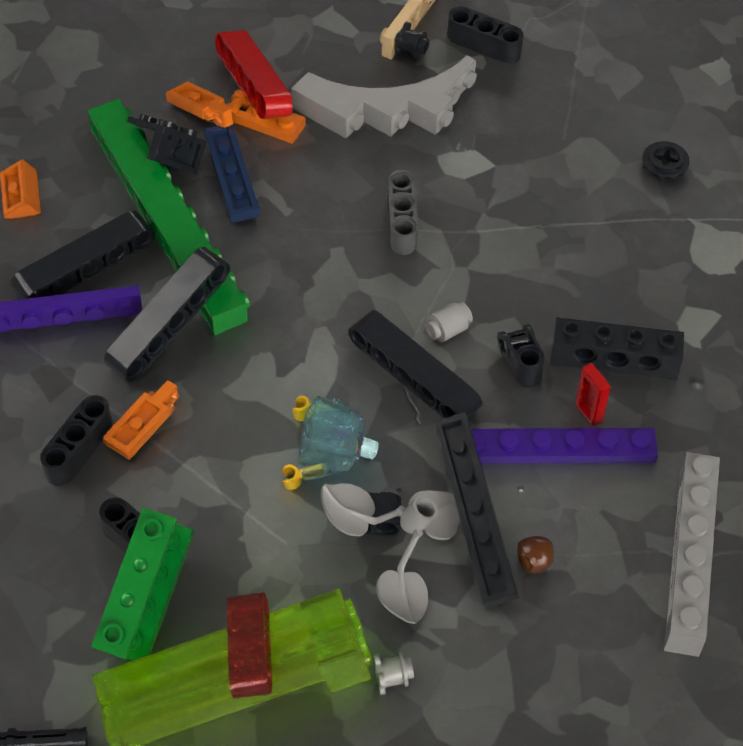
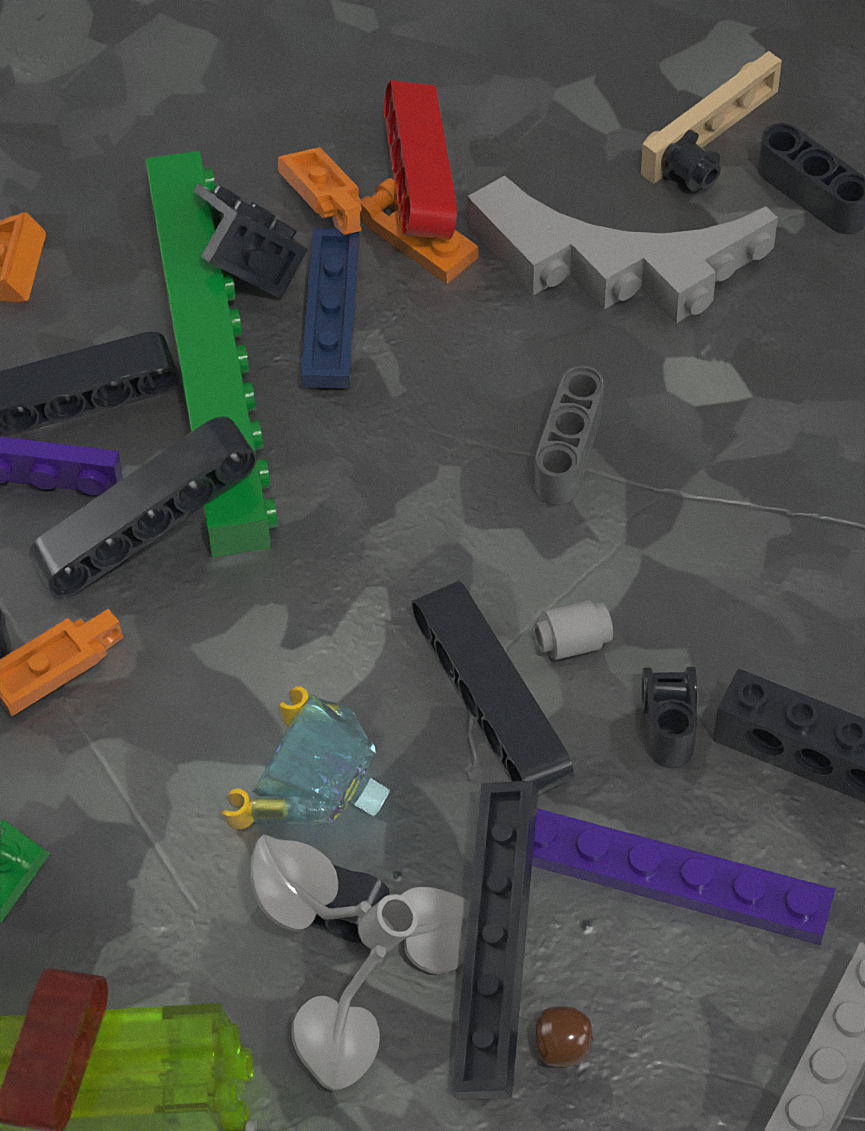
camera: 20 degrees right, 0 degrees up
red plate [575,363,611,427] -> none

